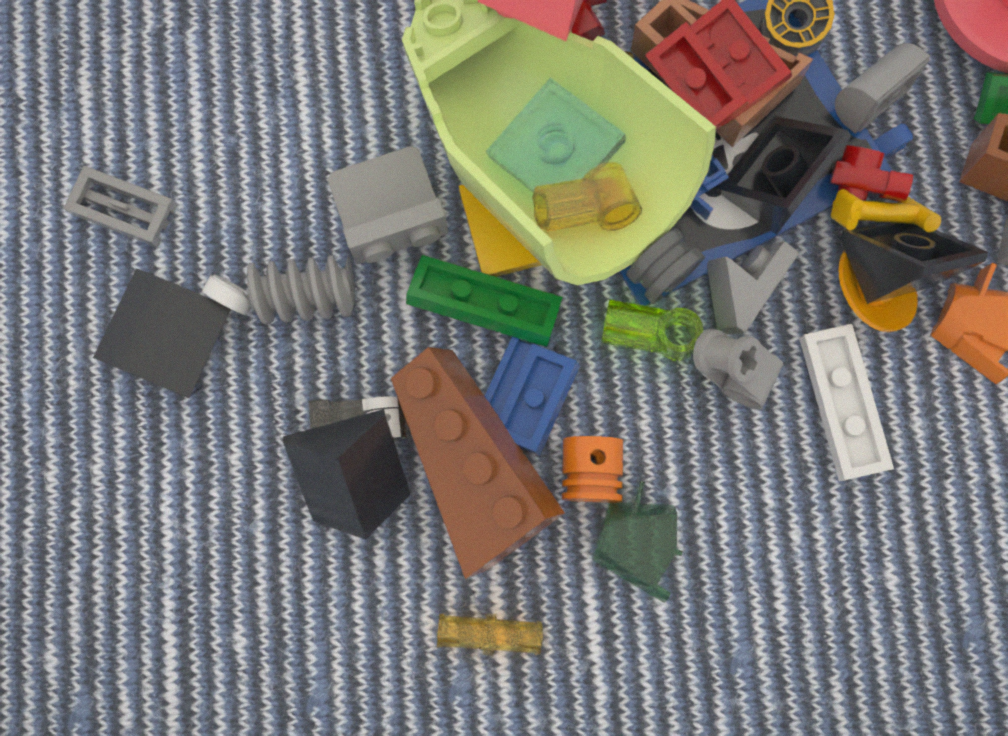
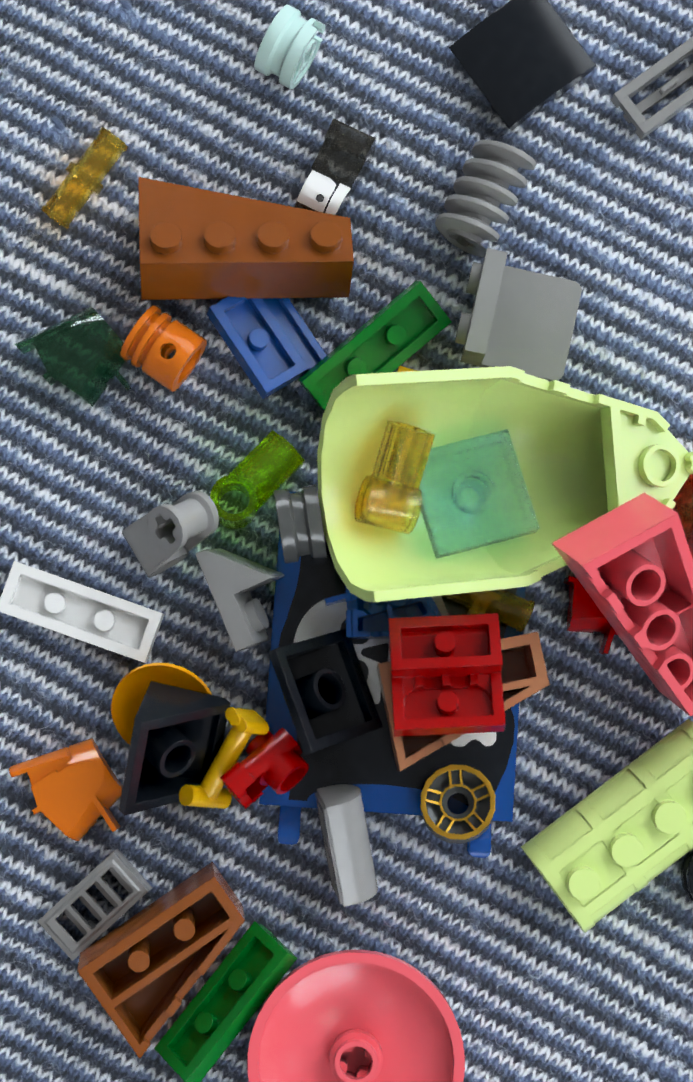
camera: 120 degrees right, 5 degrees up
white tile [202,274,251,315] -> none
black slope [283,409,410,540] -> none
none -> light aqua wheel [254,4,325,89]

